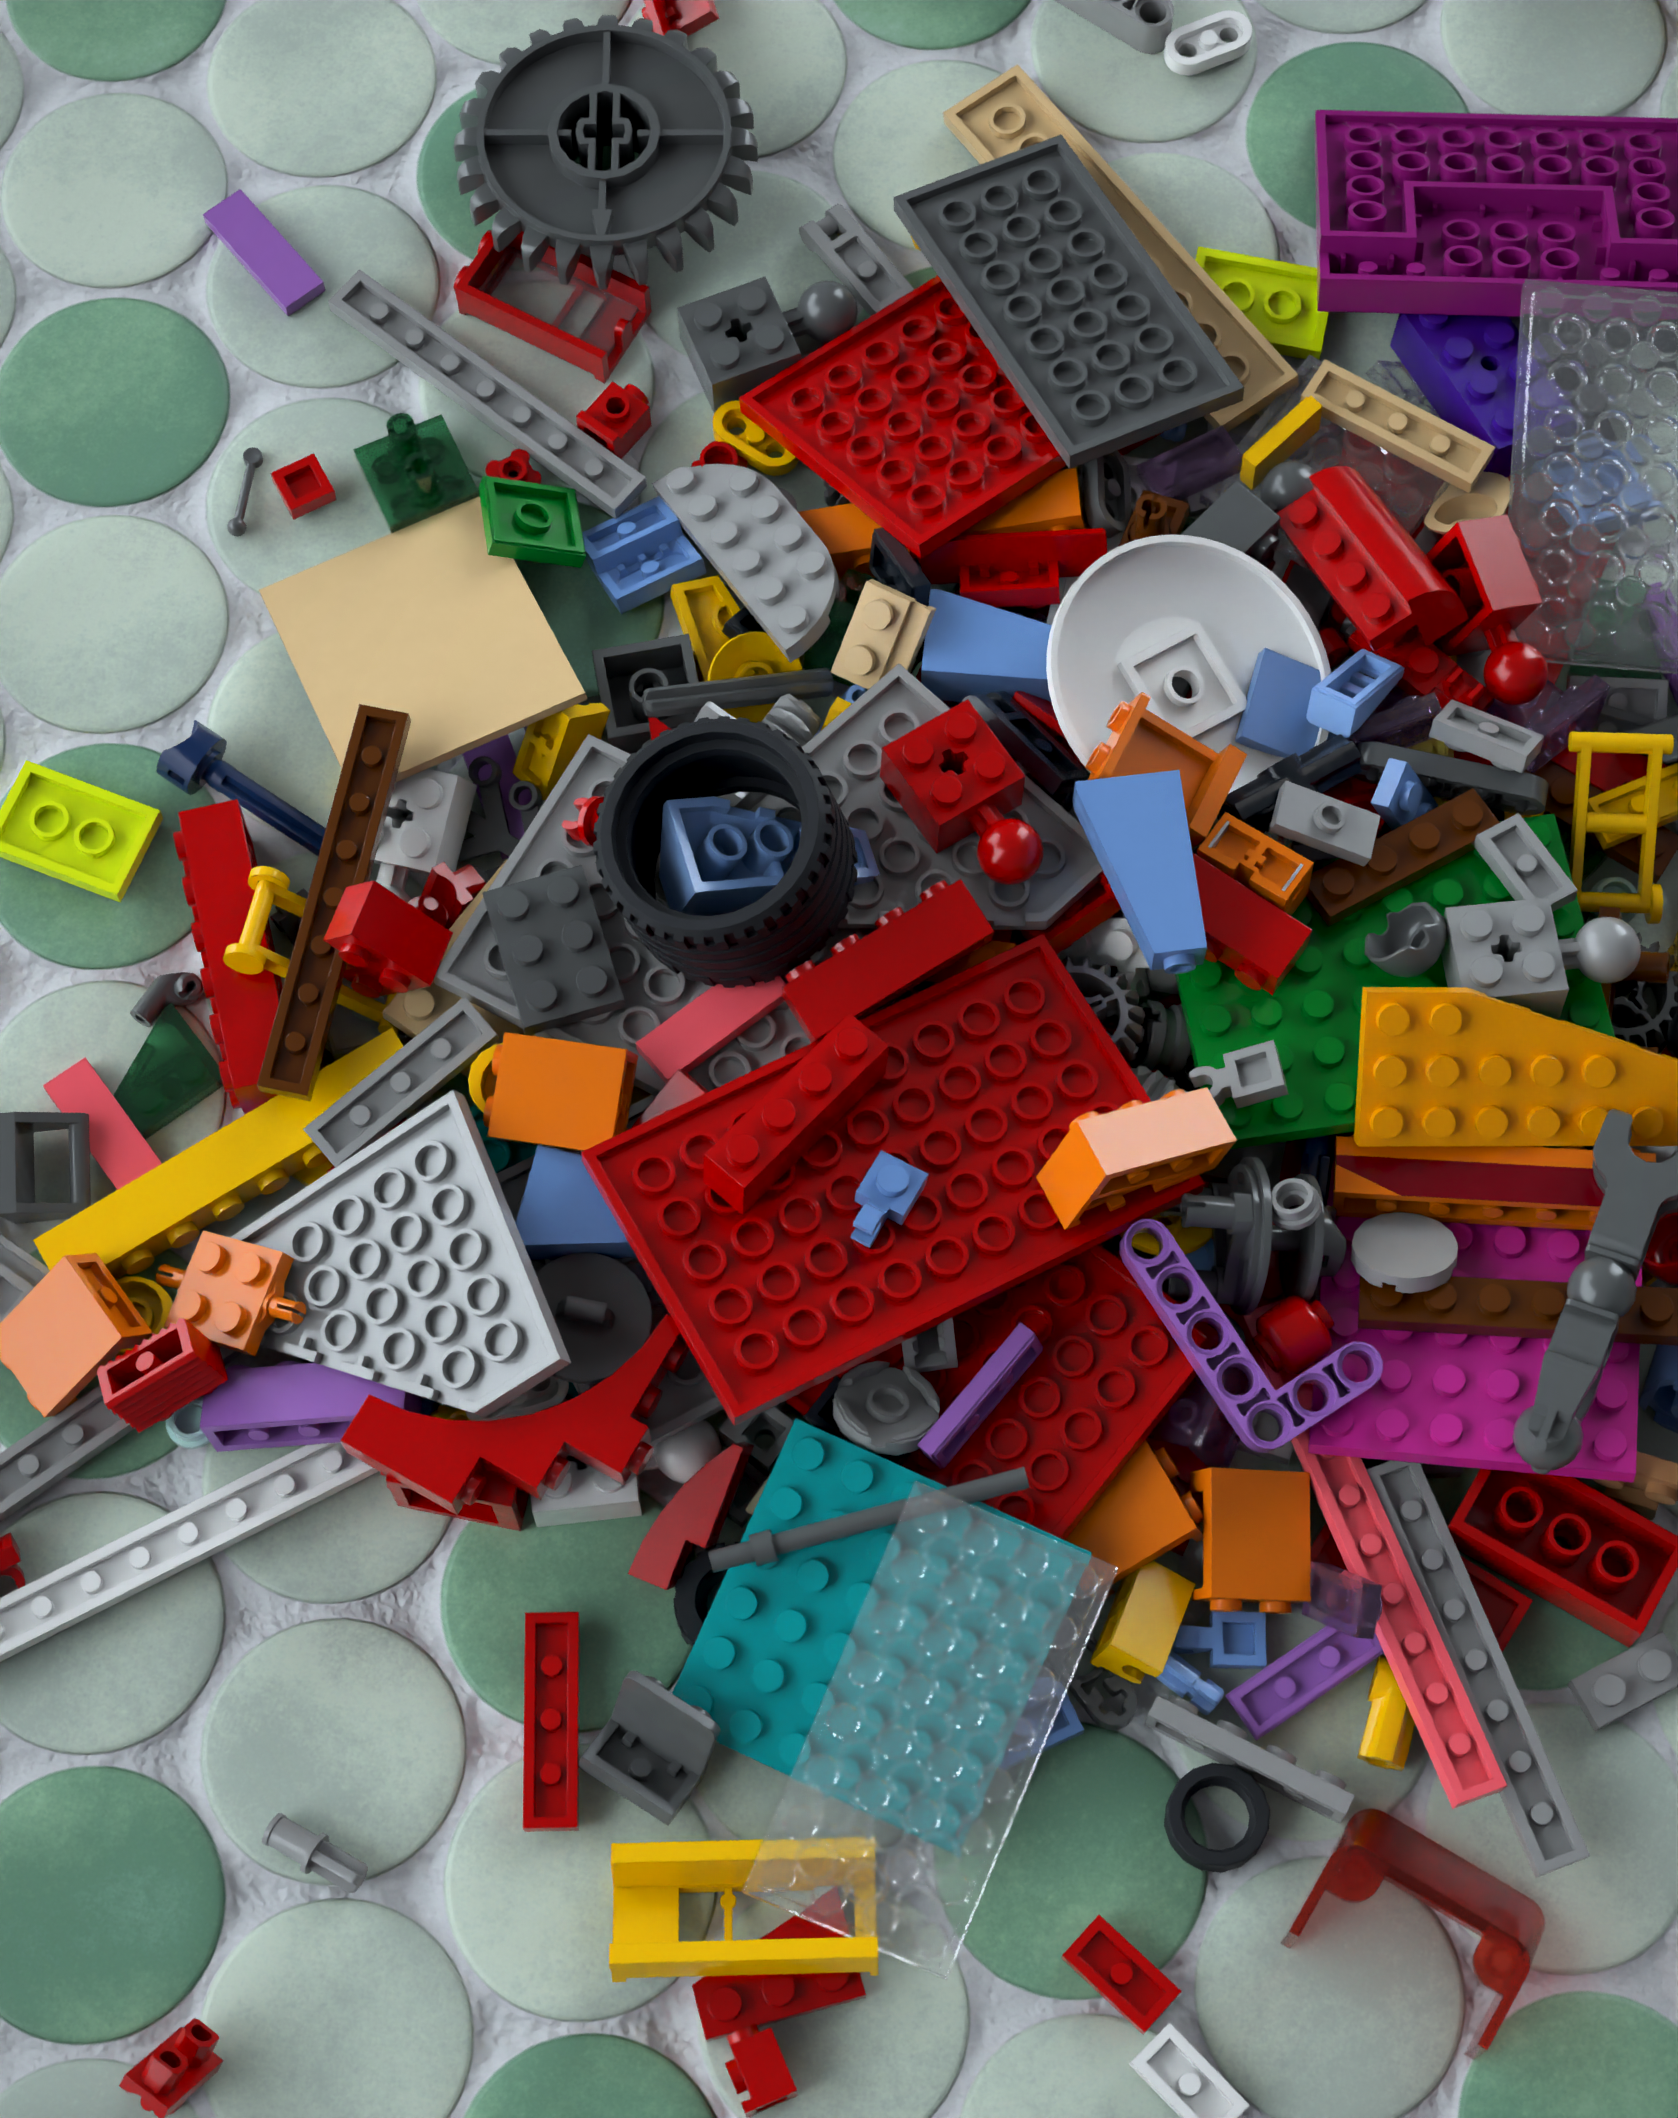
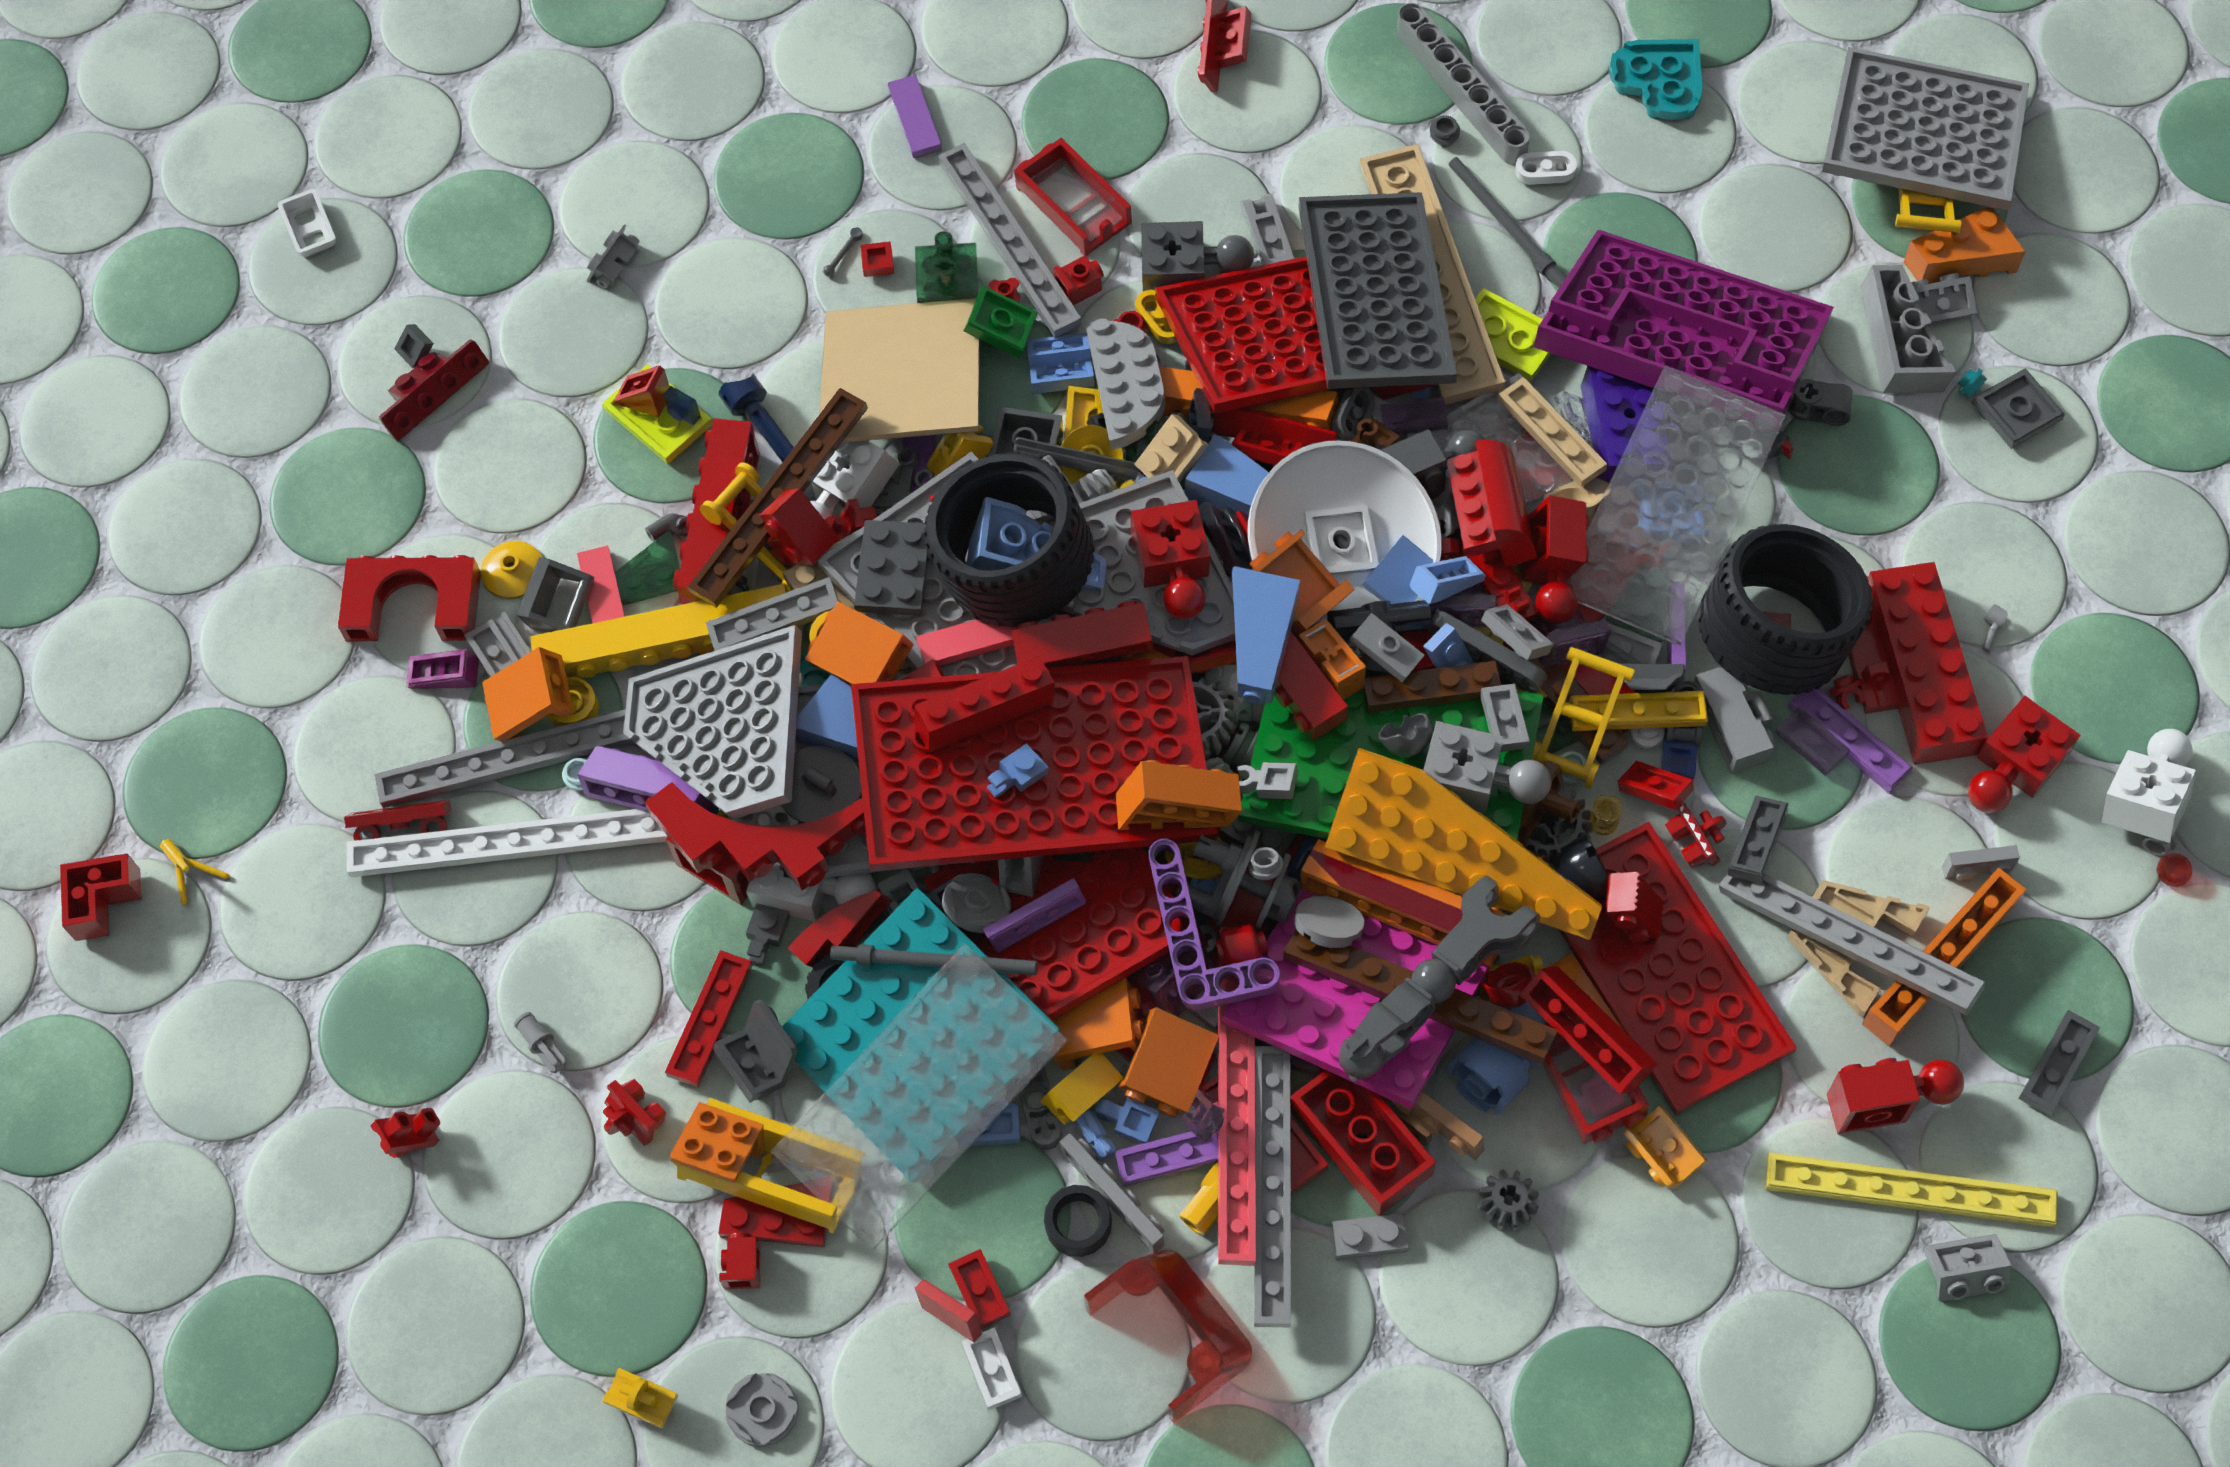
camera: 25 degrees right, 5 degrees down
red brick [97,1318,228,1433] -> none
orange plate [156,1230,306,1356] -> none
dark grey gear [454,15,758,289] -> none
yellow tile [1240,395,1323,490] -> none
none -> red hips [603,1079,666,1146]
none -> slope [614,365,672,418]
none -> plate [663,386,701,425]
none -> orange bracket [670,1102,764,1183]
none -> dark grey plate [746,903,790,965]
none -> red tile [915,1280,982,1343]
none -> dark grey plate [1430,115,1460,145]
none -> dark grey bar [1449,157,1565,289]

